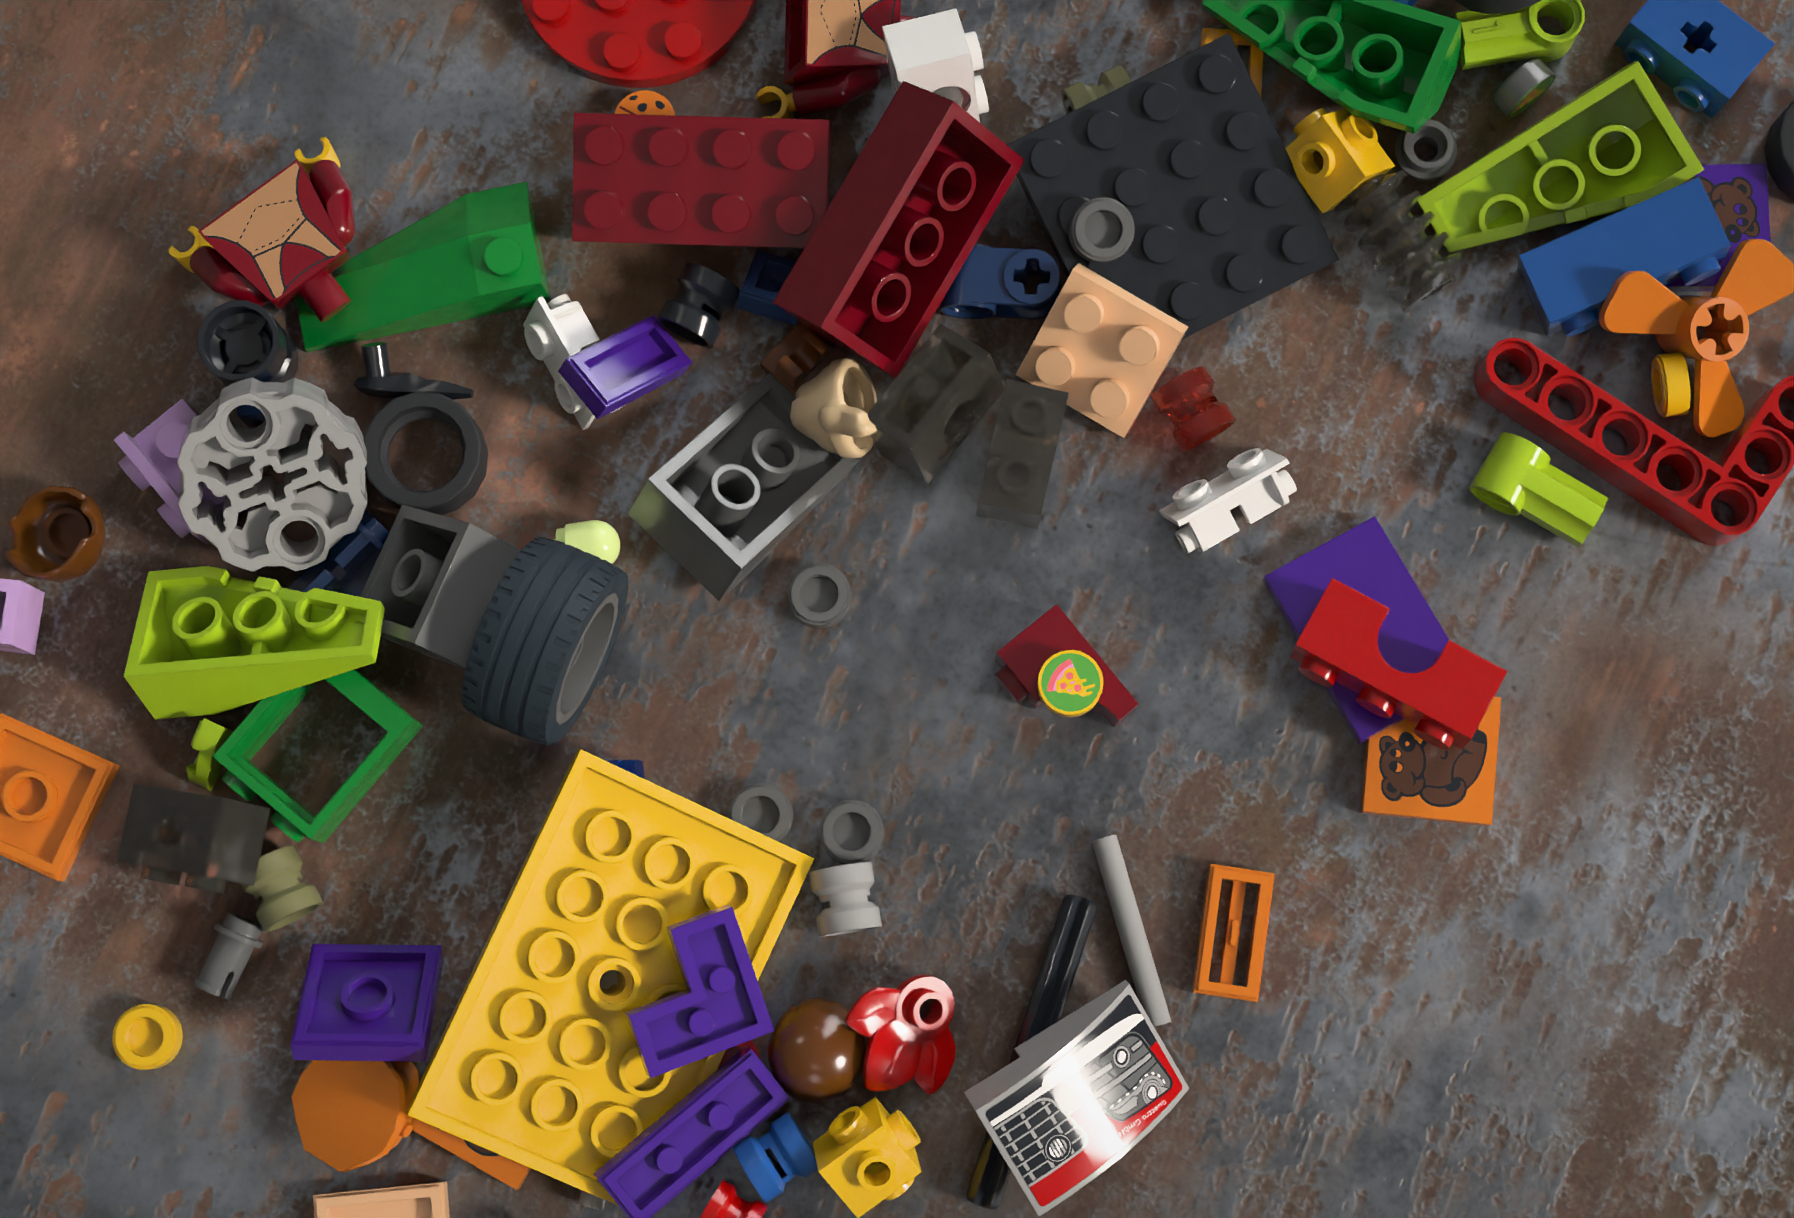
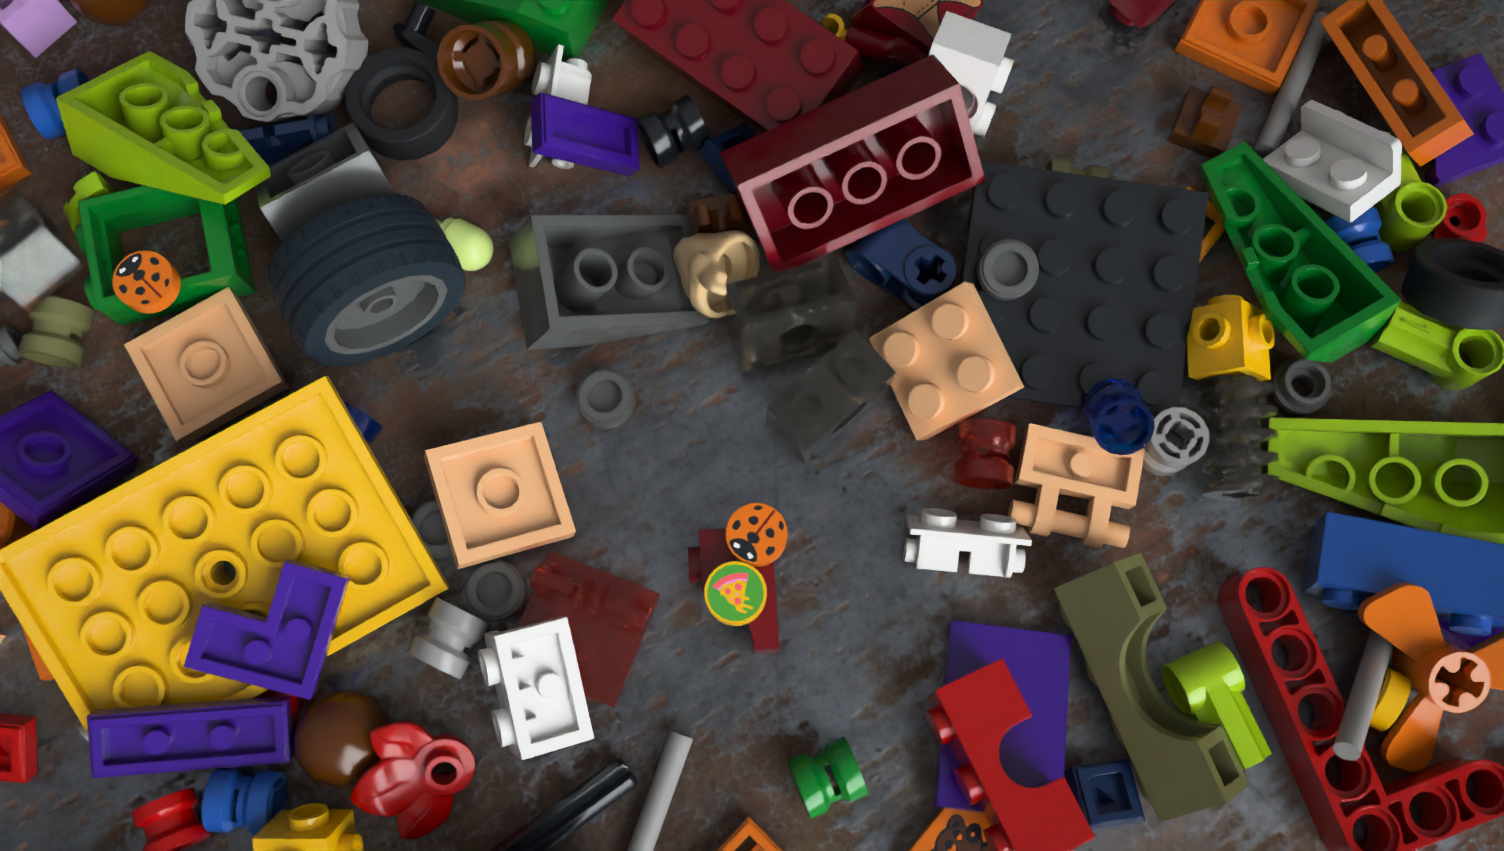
camera: 30 degrees right, 5 degrees down
dark grey tile [1493,59,1556,119] -> none
none -> blue wheel [21,68,90,140]
none -> orange tile [112,250,181,314]
none -> light nougat plate [124,287,289,446]
none -> light nougat plate [424,422,576,569]
none -> reddish brown wheel [437,19,536,100]
none -> white bracket [478,616,594,760]
none -> clear red hinge [517,551,660,707]
none -> orange tile [726,503,788,567]
none -> green wheel [787,737,868,819]
none -> light nougat plate [1008,423,1145,549]
none -> olive arch [1054,552,1250,822]
none -> dark blue tile [1064,759,1146,832]
none -> clear blue wheel [1084,378,1155,455]
none -> light grey wheel [1134,407,1209,476]
none -> light grey bar [1333,630,1393,761]

